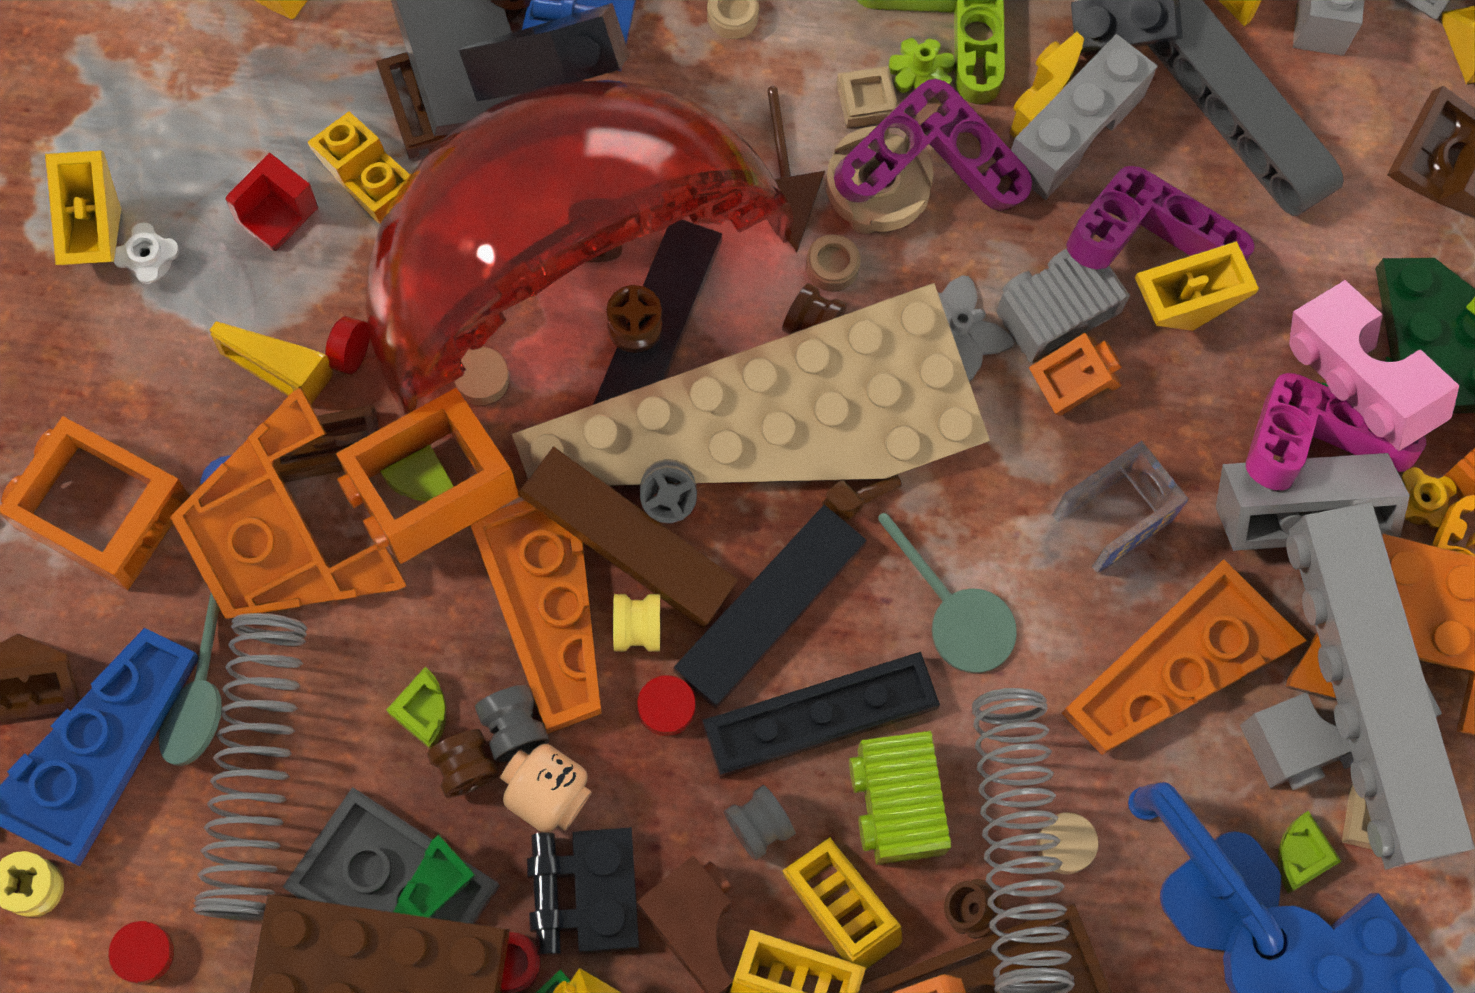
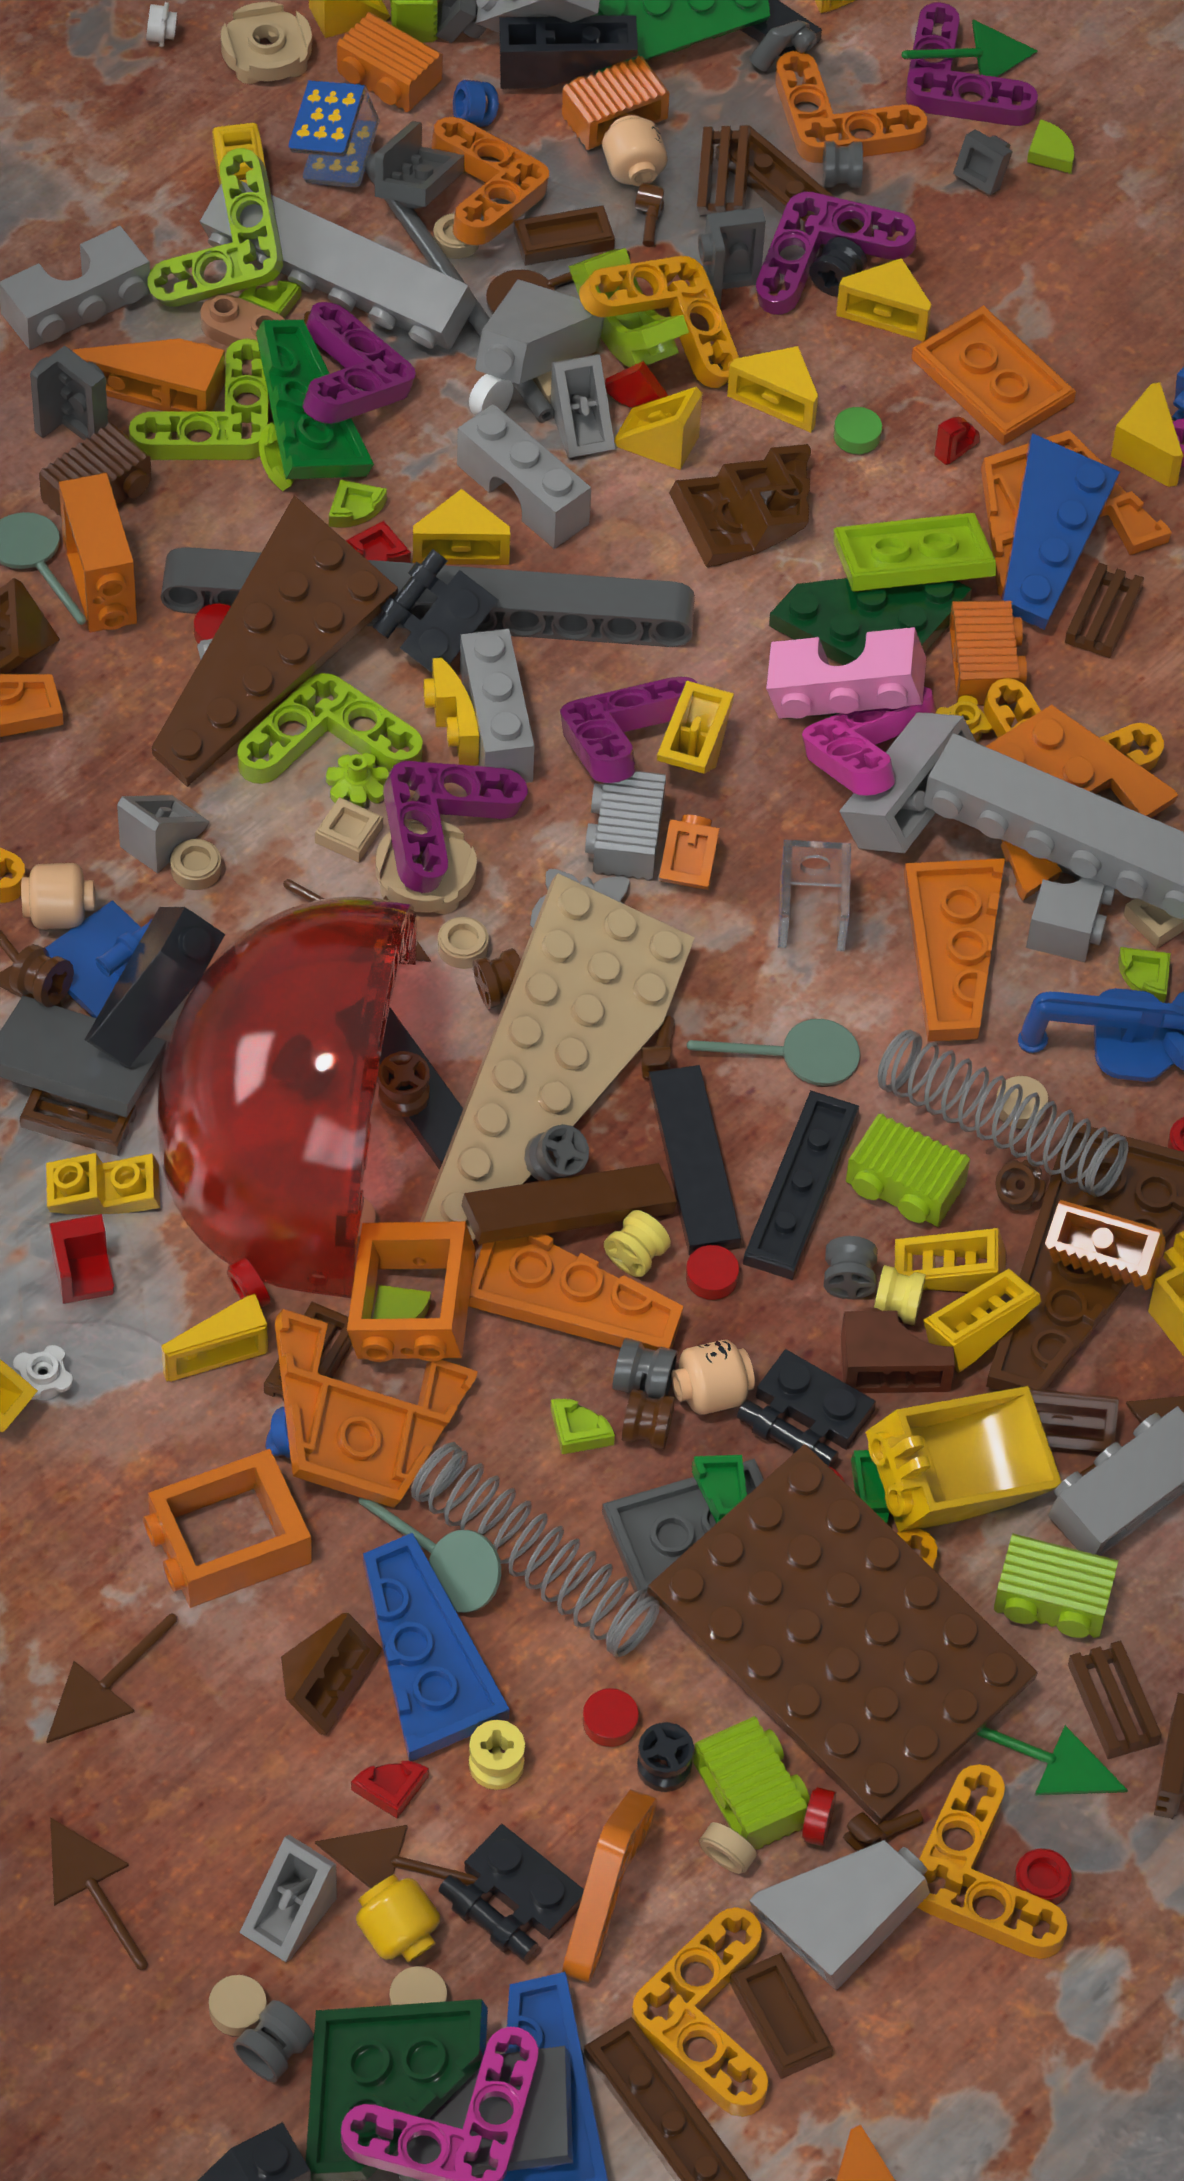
camera: 50 degrees left, 15 degrees down
none -> light yellow wheel [874,1265,926,1325]

